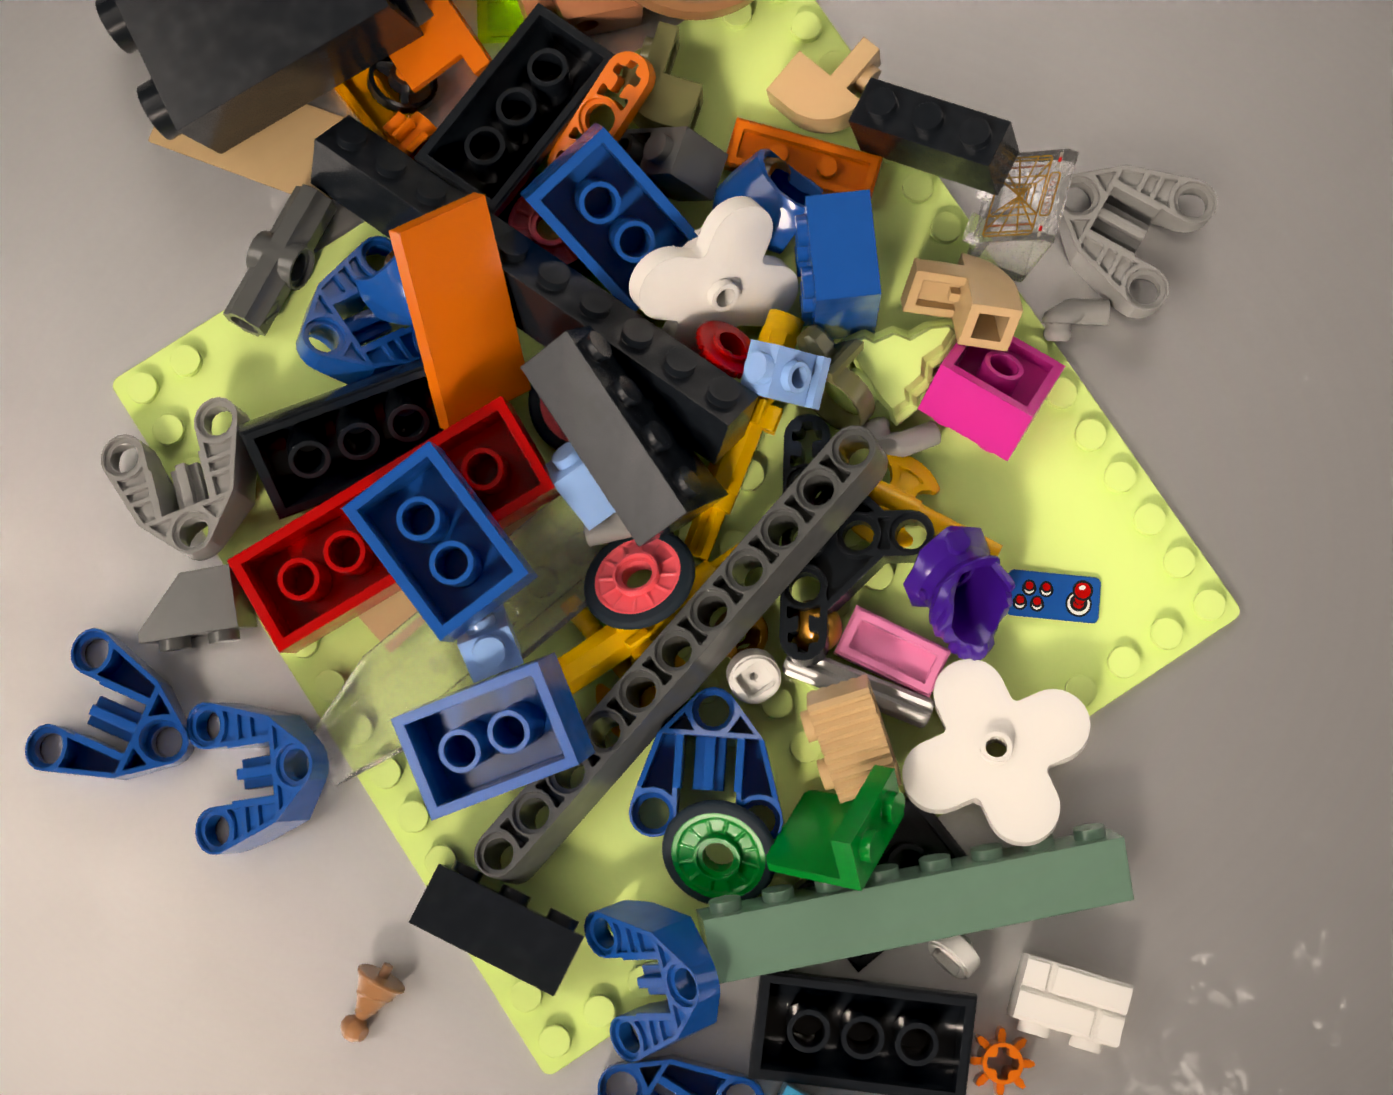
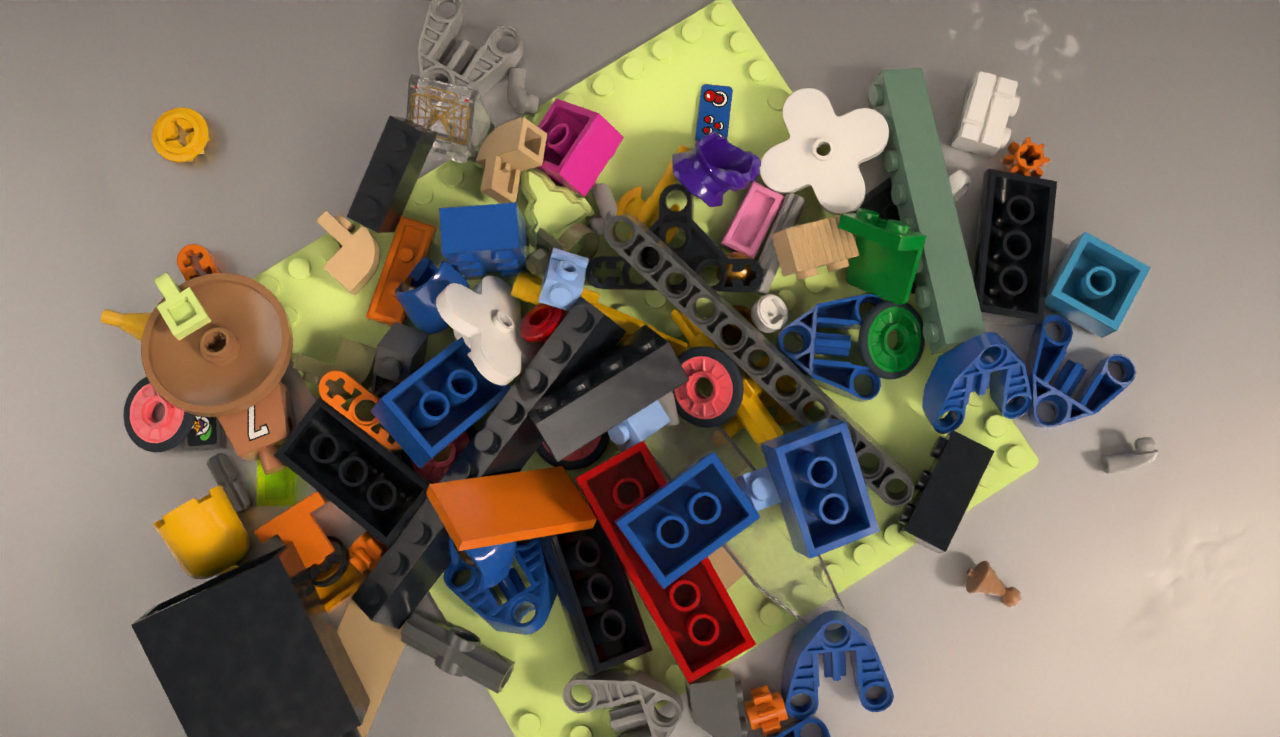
camera: 90 degrees left, 0 degrees up
none -> orange gear [743,685,788,737]

